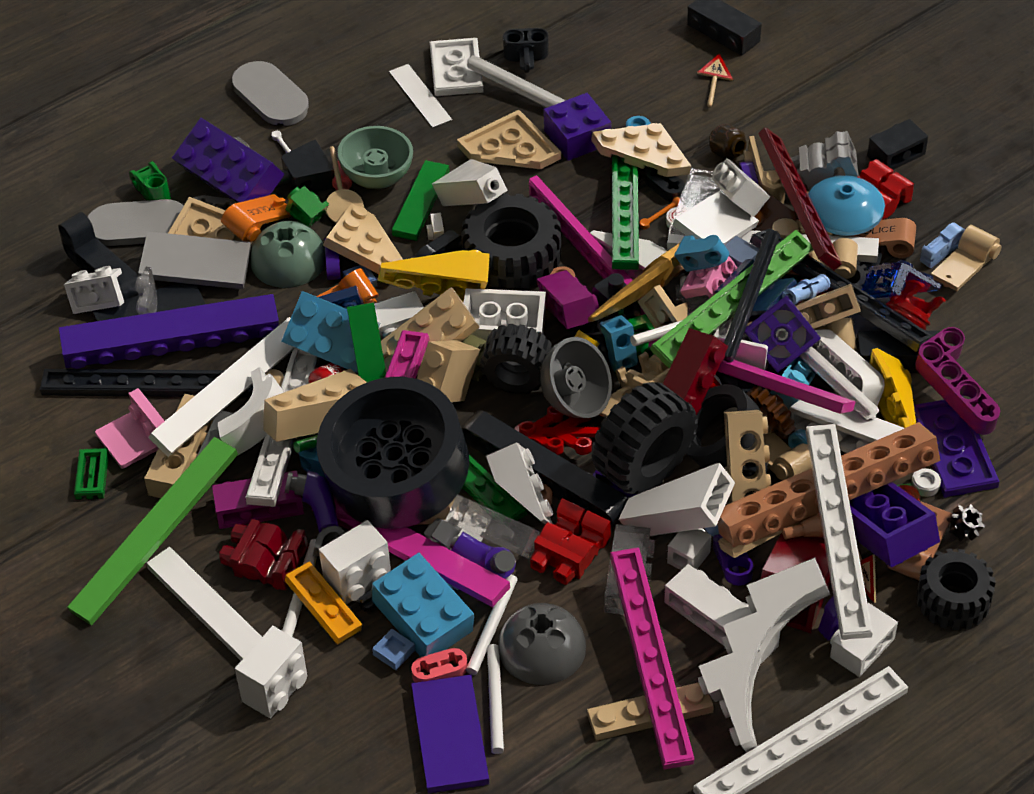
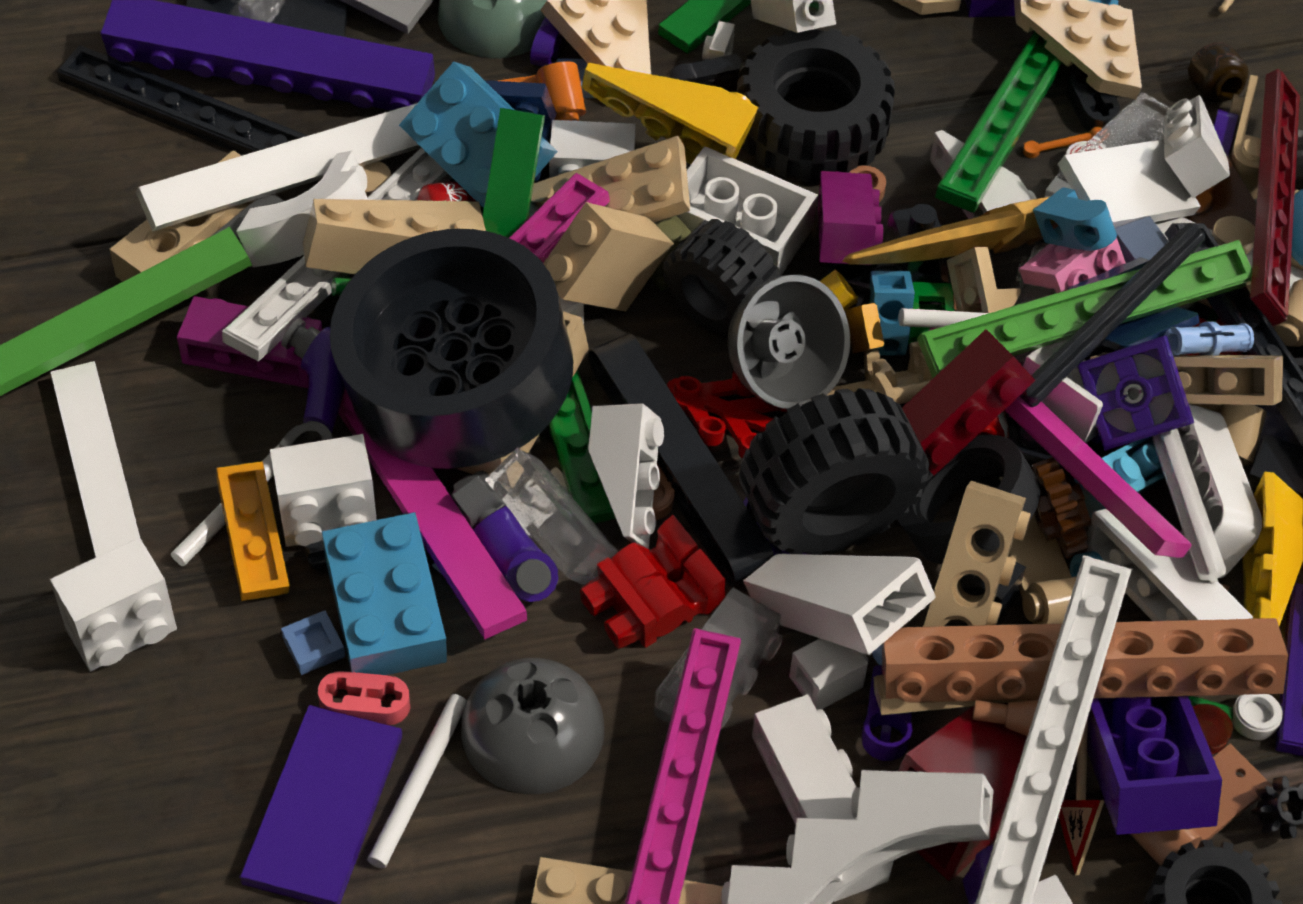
camera: 20 degrees right, 5 degrees up
green tile [74,448,109,500] -> none
bright pink bracket [95,388,165,469] -> none
dark red hips [219,519,309,590] -> none
white bar [466,575,517,675] -> none
dark pink tile [529,175,648,317] -> none
none -> pearl gold tile [845,303,884,354]

